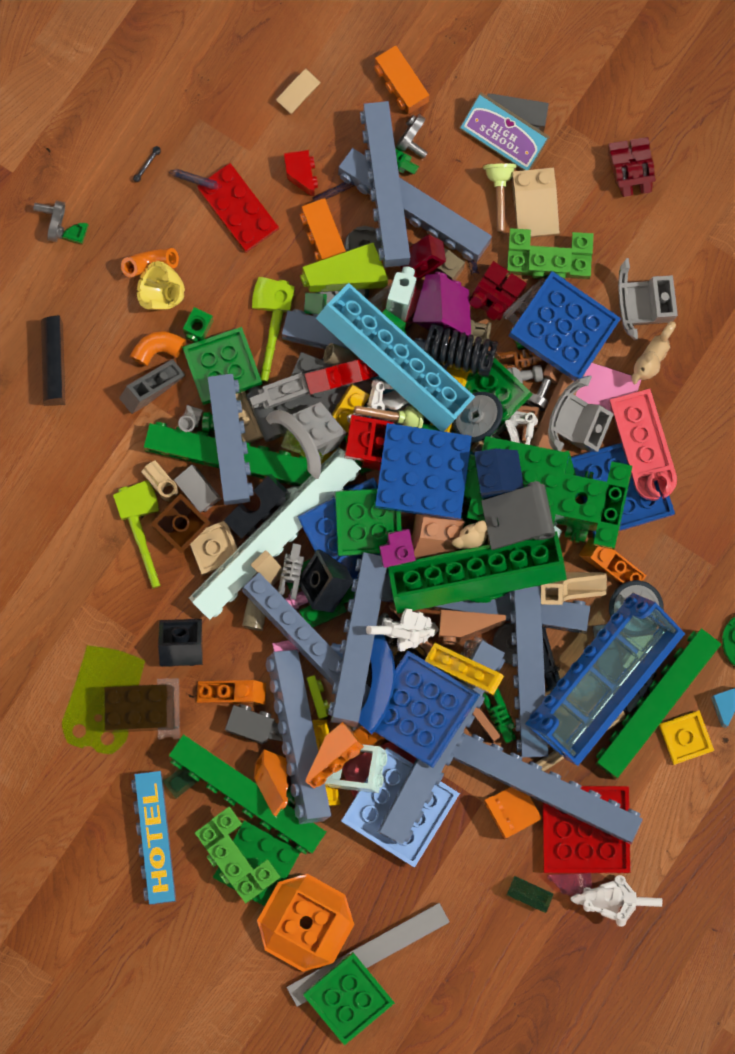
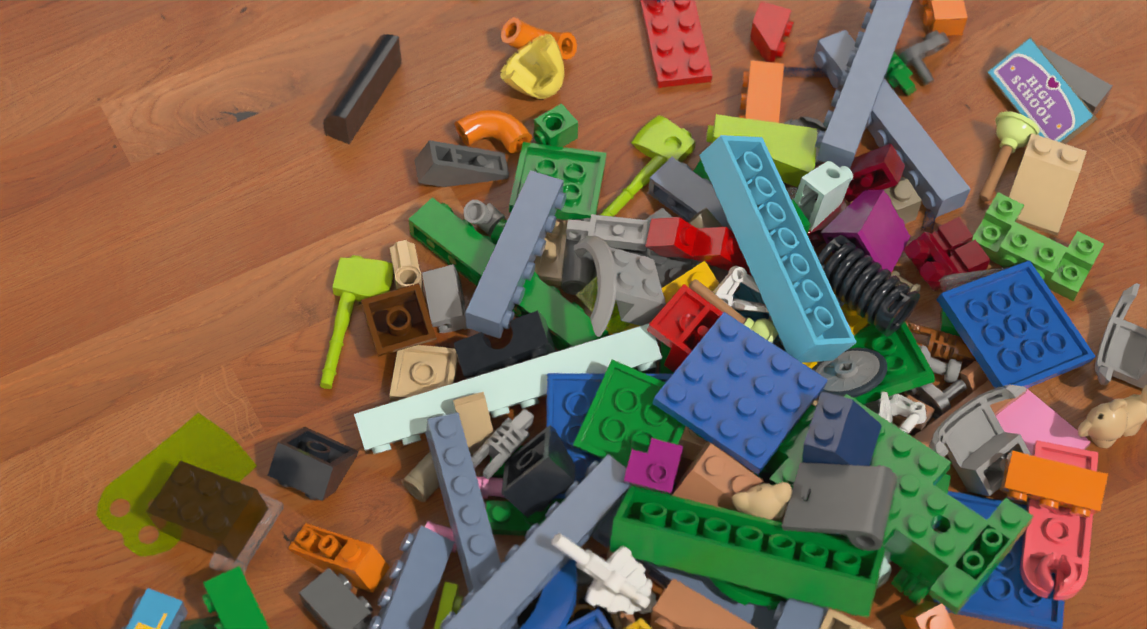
camera: 30 degrees right, 20 degrees down
none -> orange brick [1000,451,1108,518]

